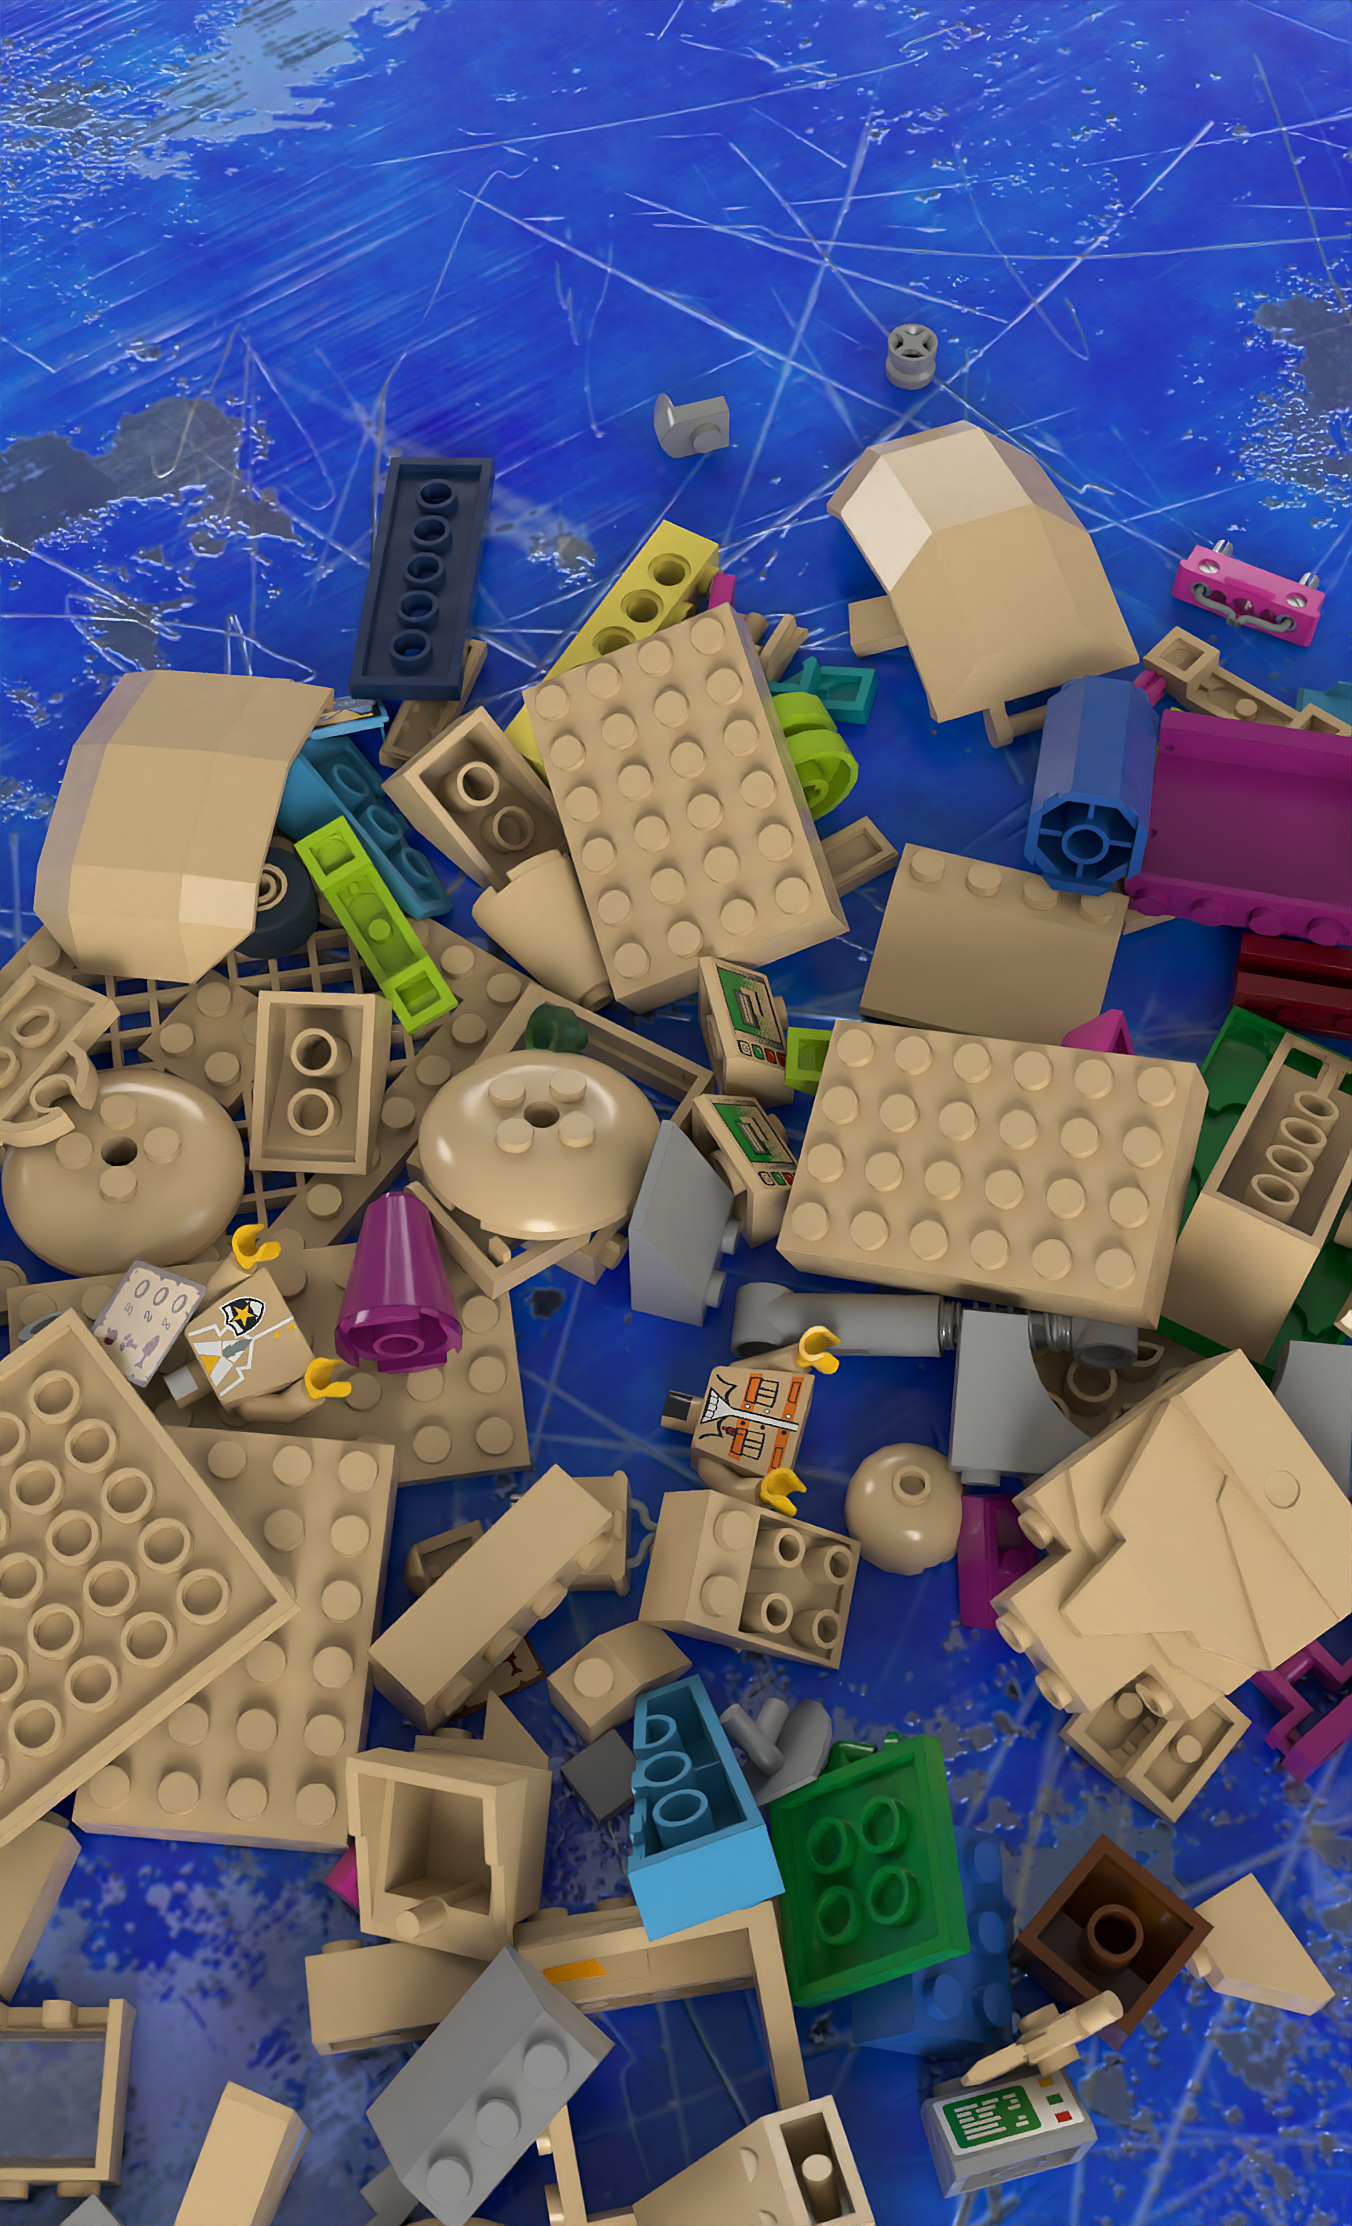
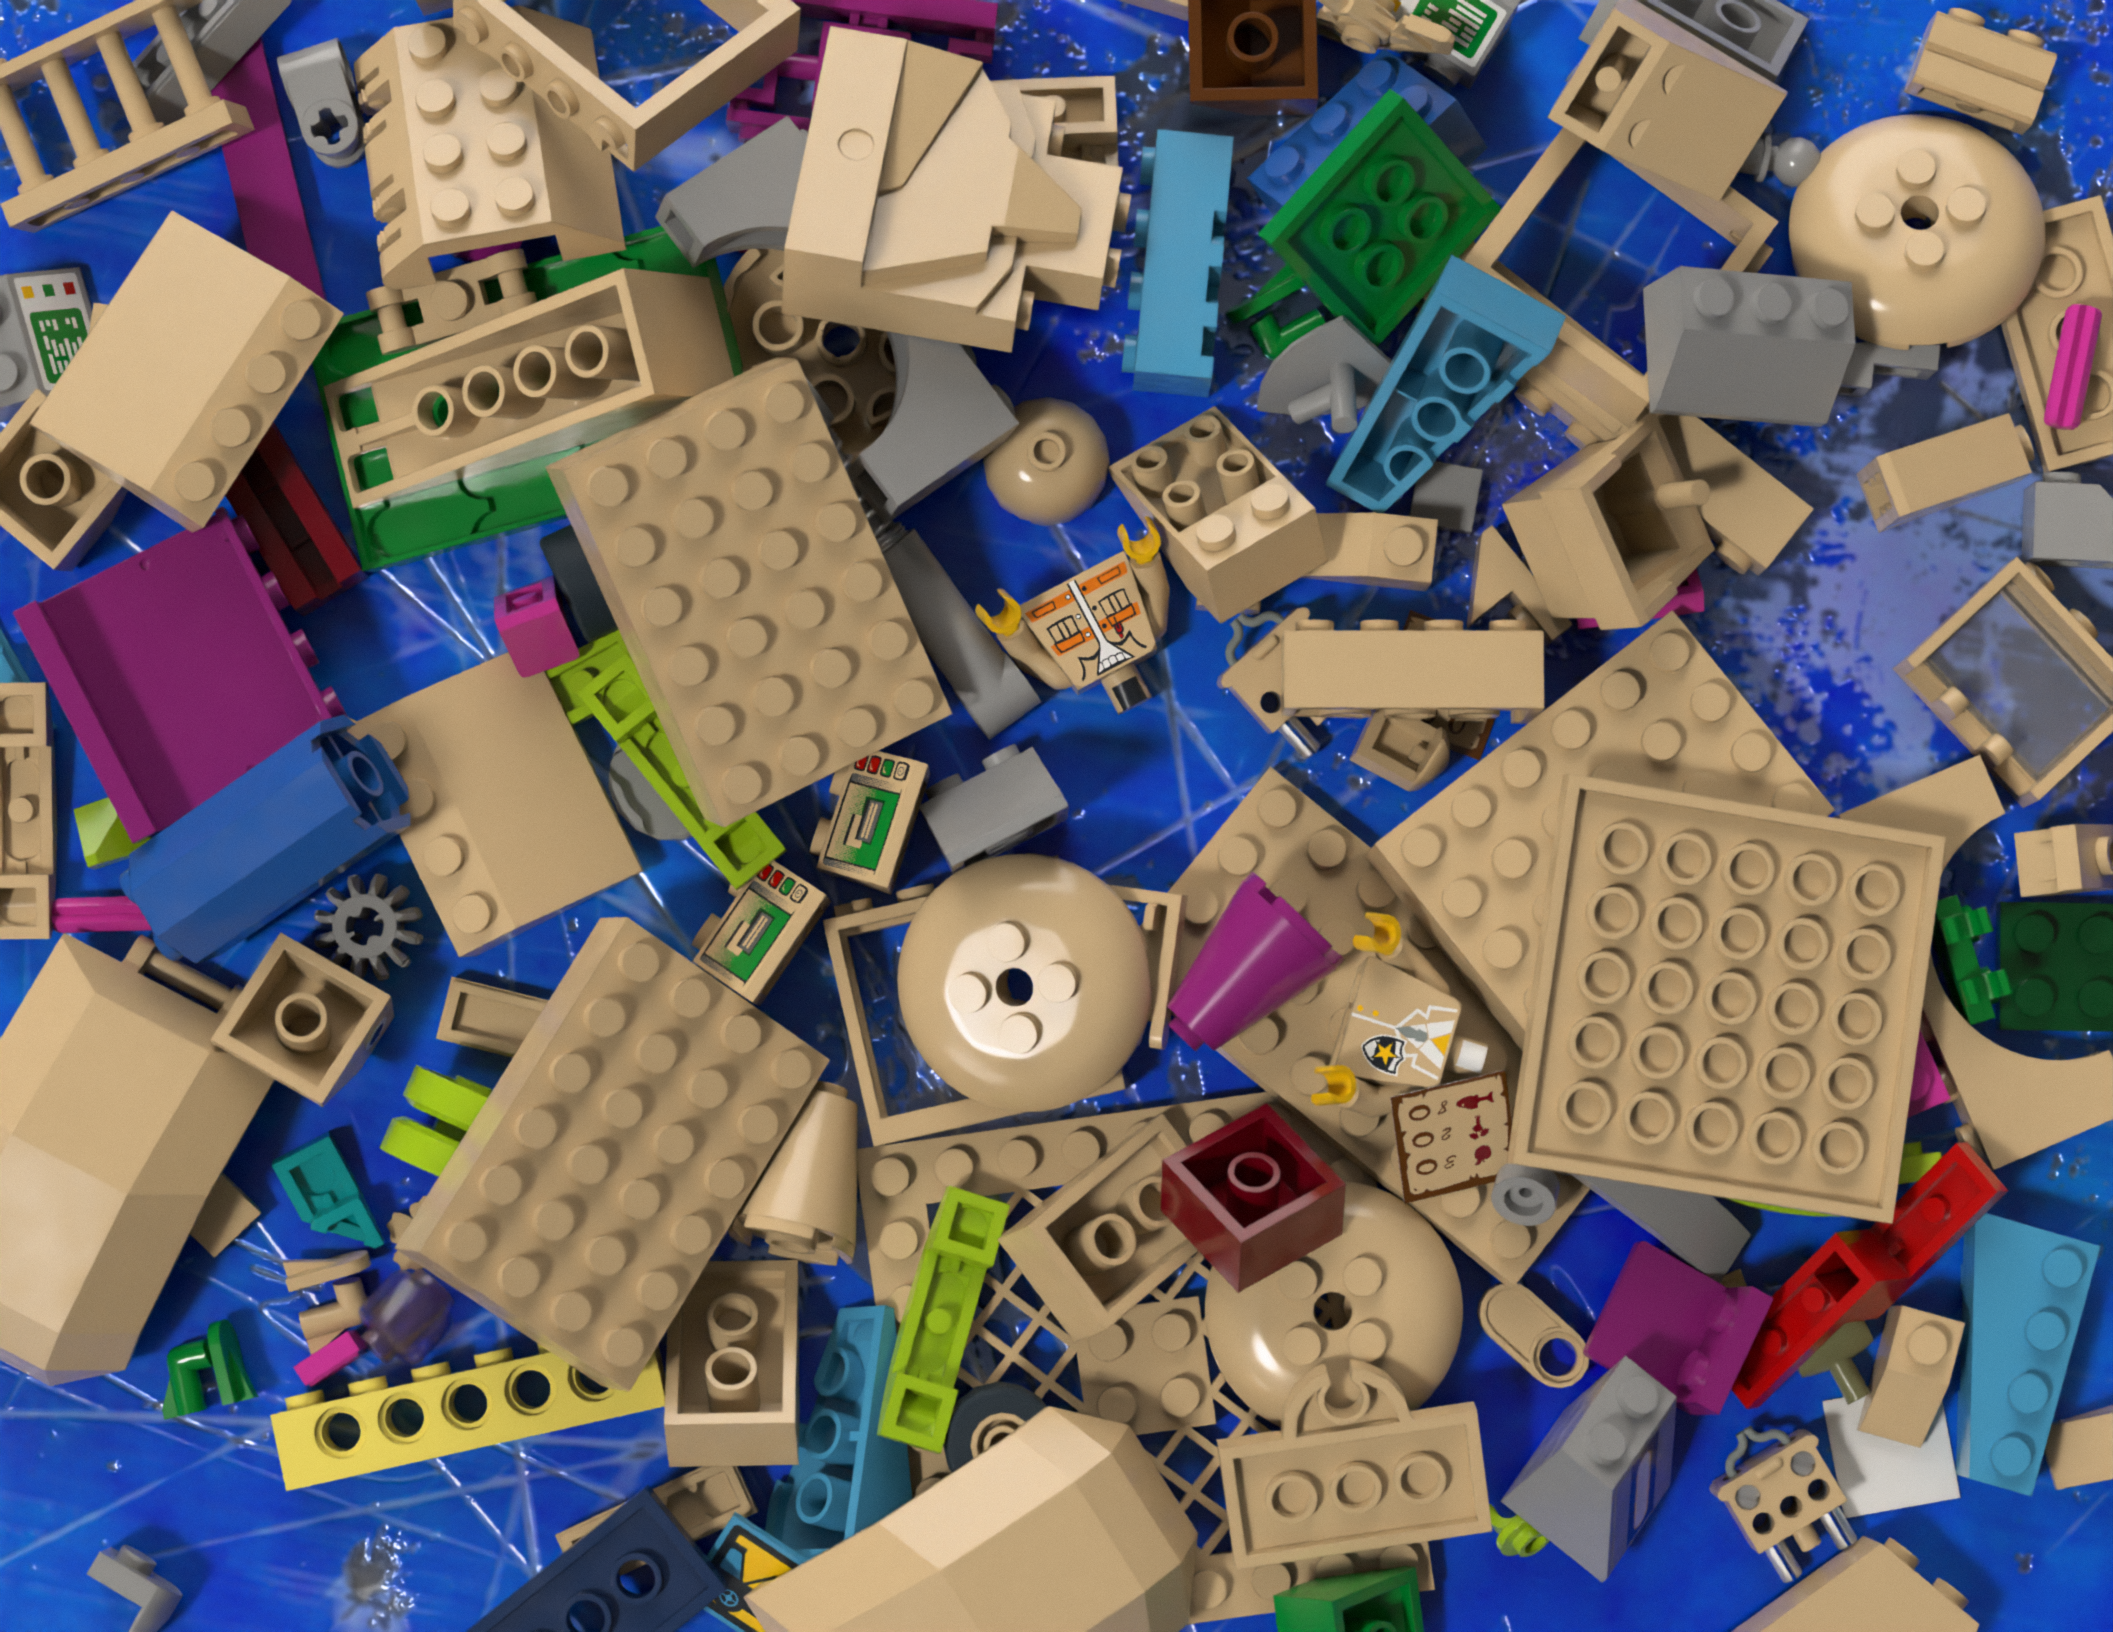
camera: 135 degrees left, 25 degrees up
clear green tile [525,1004,588,1053] -> none
magenta slope [957,1493,1038,1630] -> none
none -> green piece [162,1319,259,1420]
none -> tan slope [211,932,394,1107]
none -> light grey gear [314,874,423,981]
none -> dark azure wedge [1122,129,1234,398]
none -> dark red brick [1160,1103,1346,1293]

